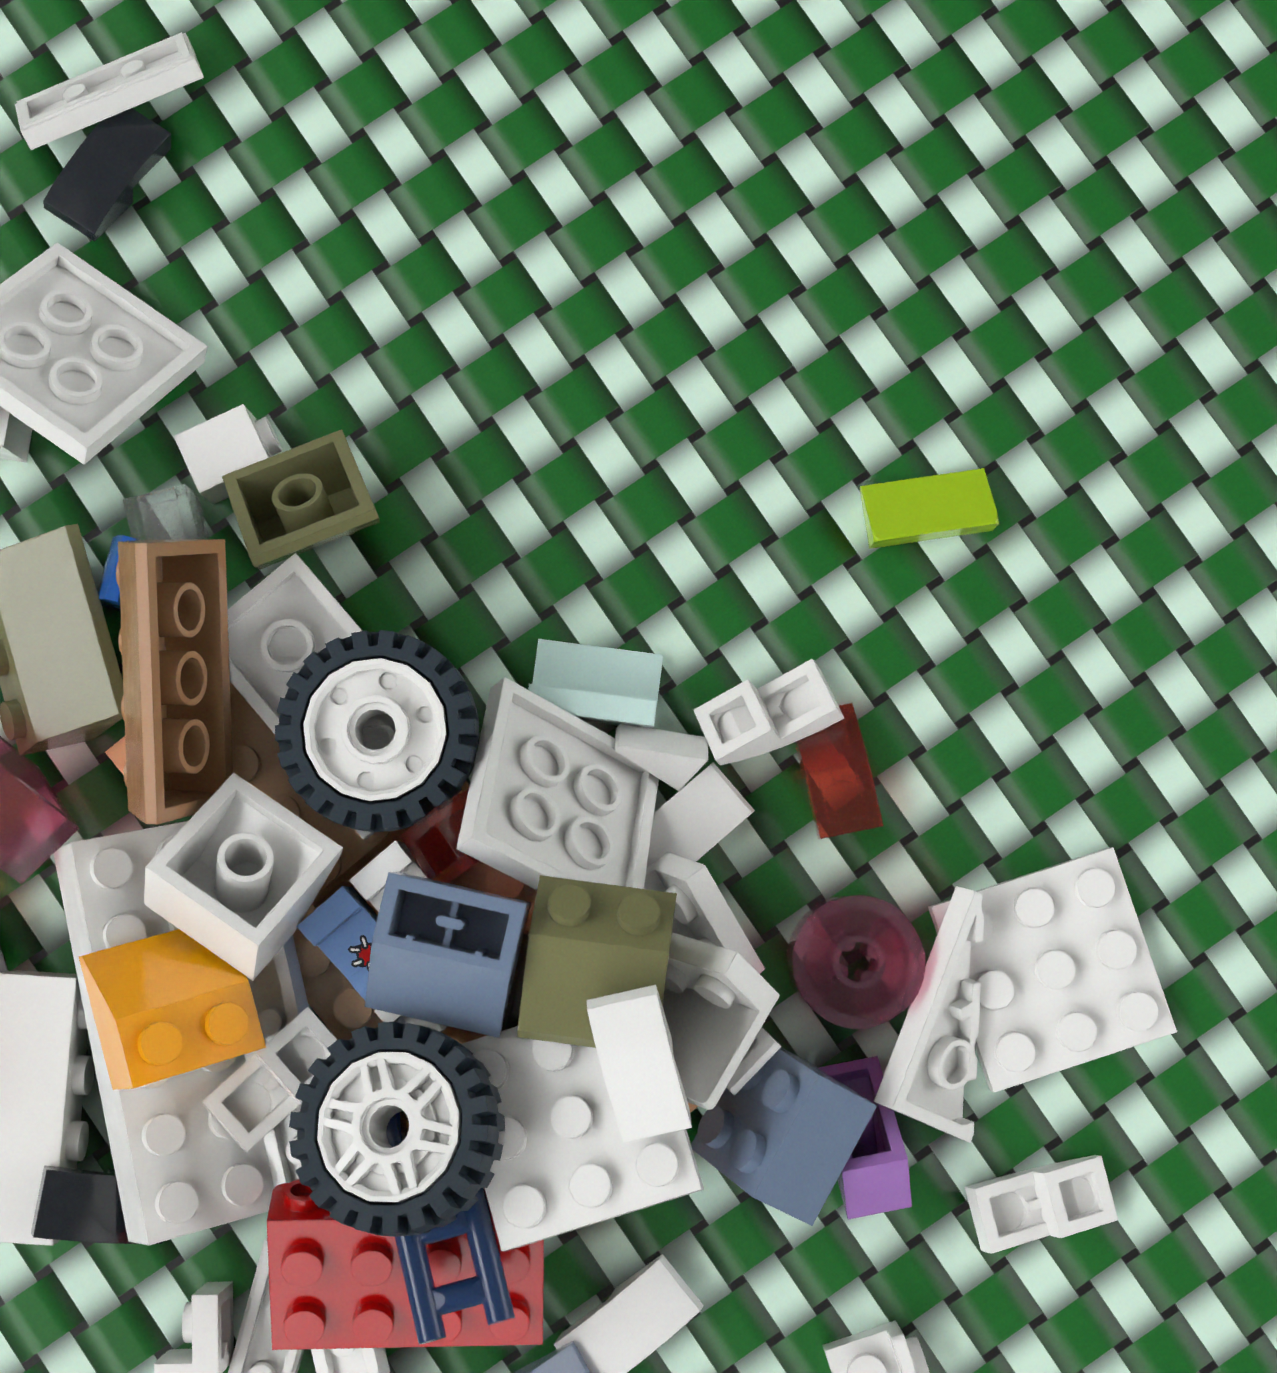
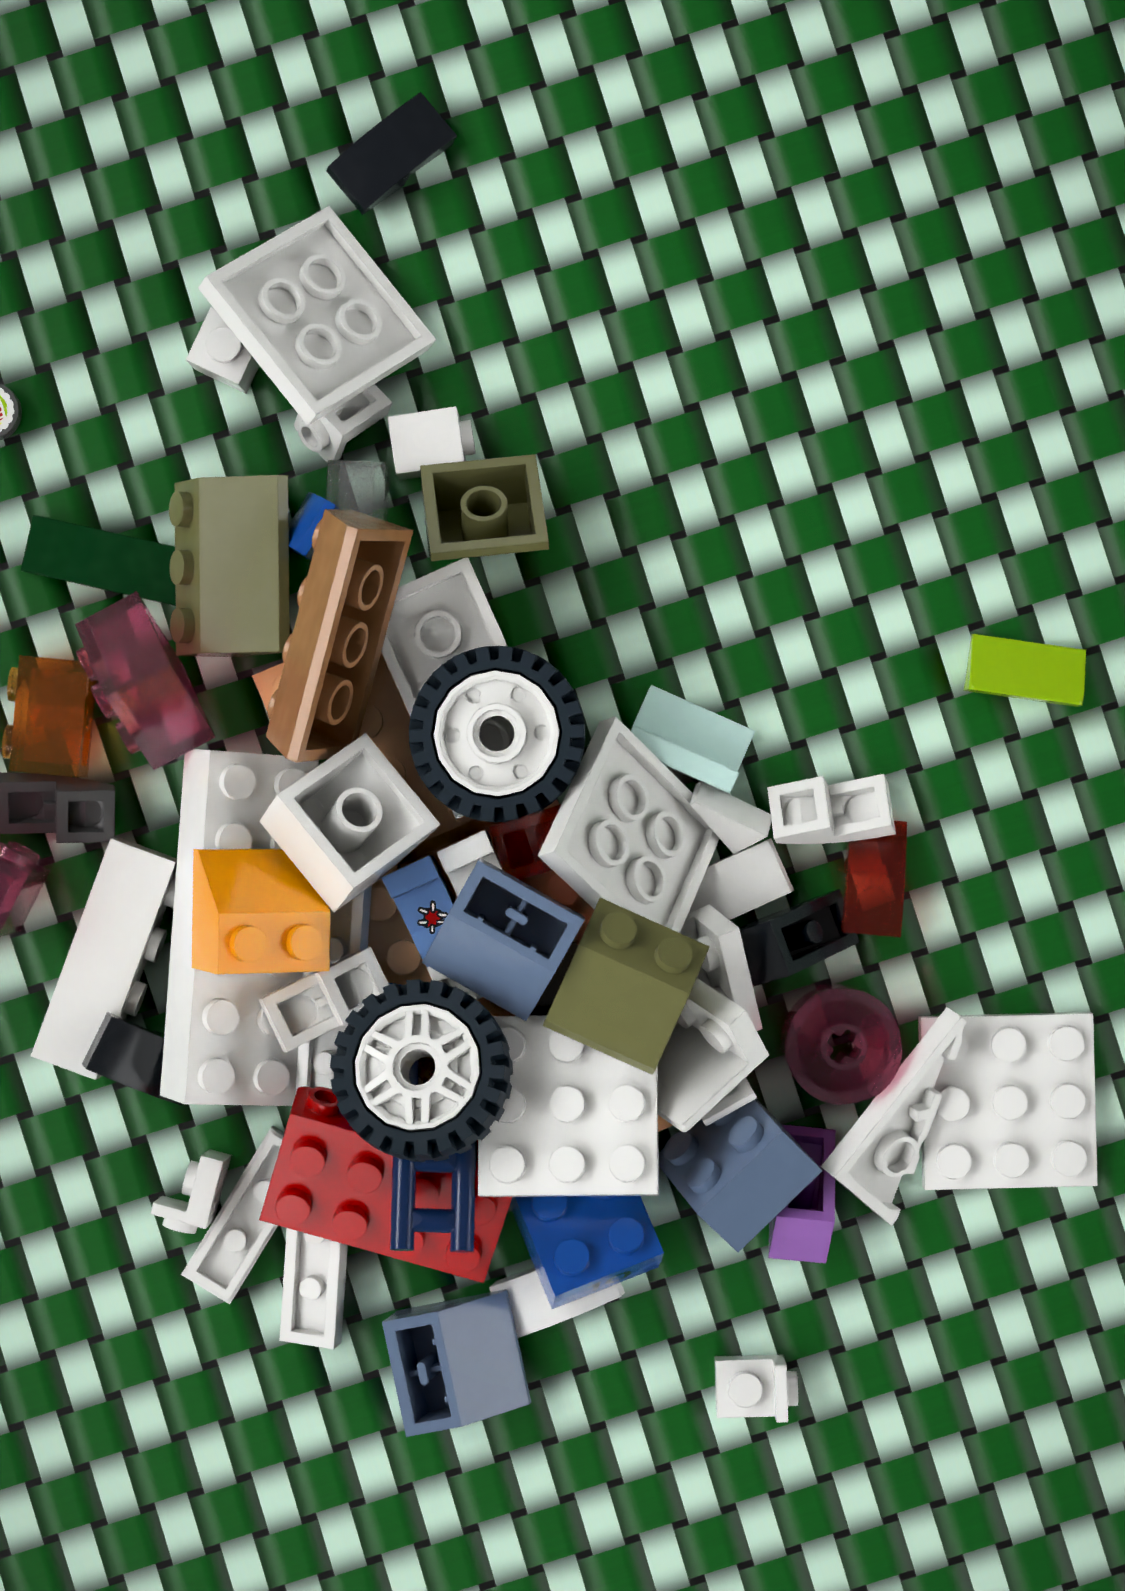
camera: 10 degrees right, 5 degrees up
white tile [15,32,204,150] -> none
white slope [586,985,692,1143] -> none
white slope [965,1155,1118,1254] -> none
none -> white bracket [294,384,392,465]
none -> blue brick [510,1196,664,1309]
none -> black slope [739,889,860,987]

